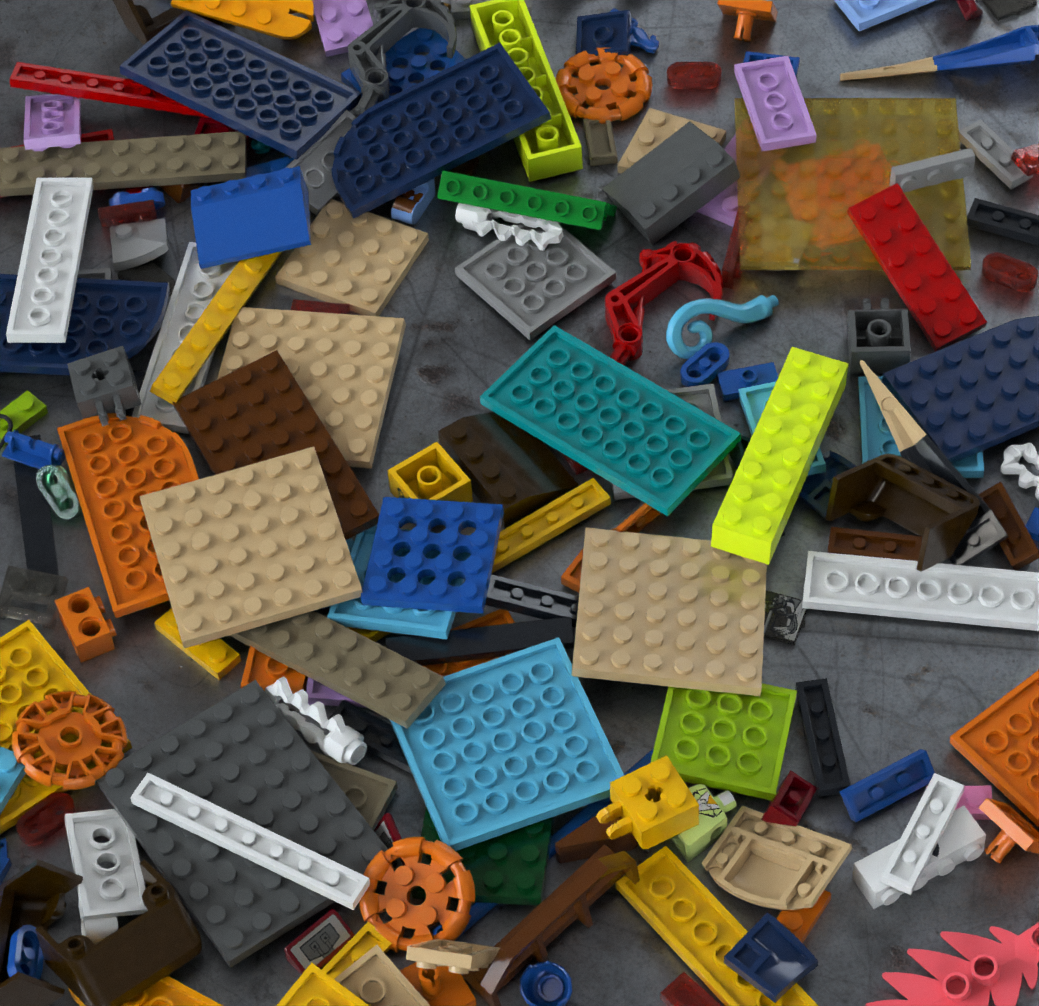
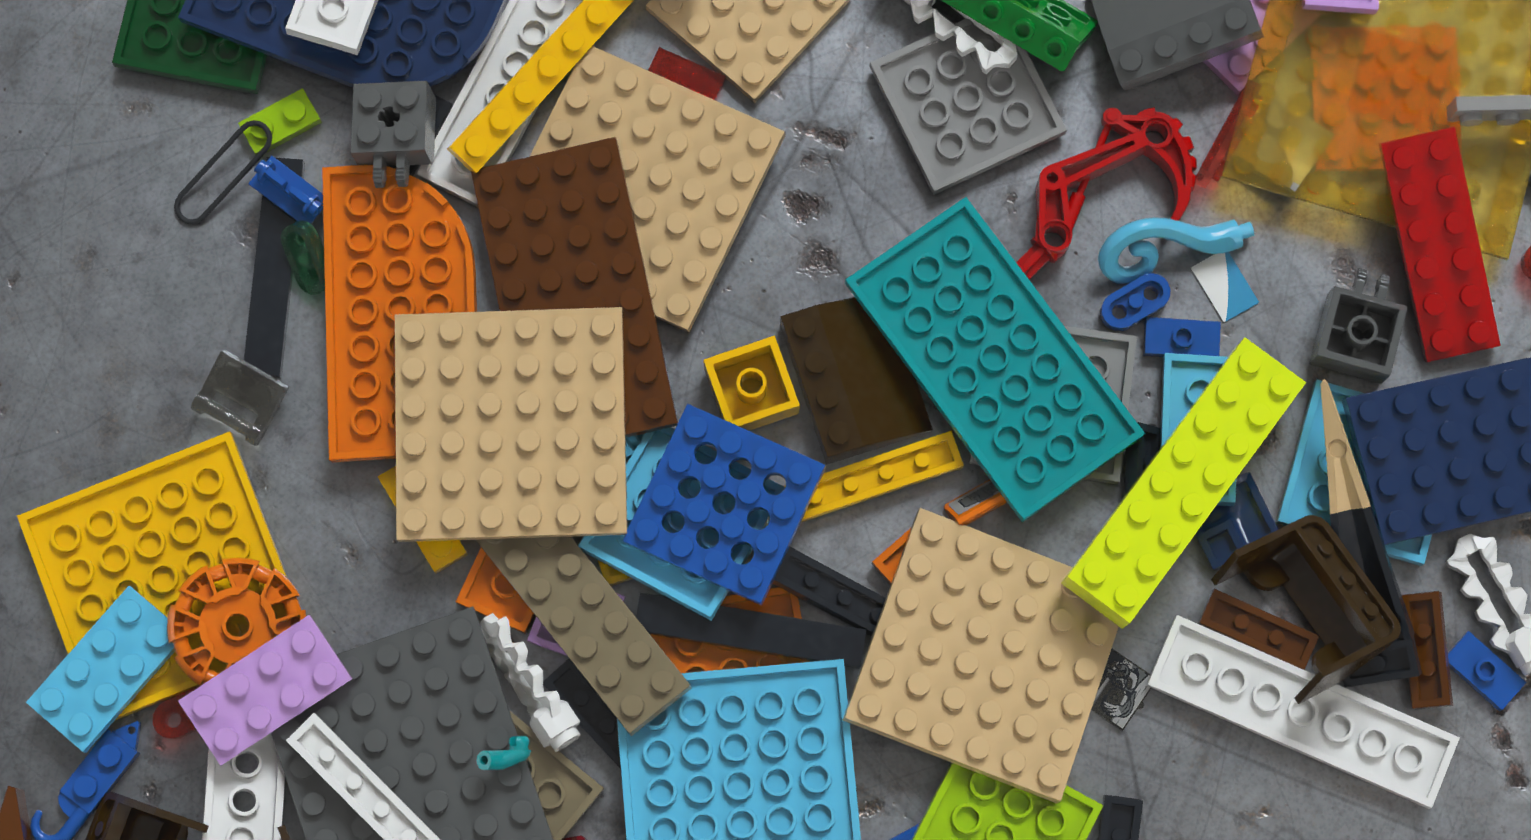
camera: 10 degrees right, 25 degrees up
orange brick [54,587,117,663] -> none
none -> lavender plate [178,615,353,766]
none -> teal arm [476,736,531,770]
none -> sticker [1191,252,1259,322]

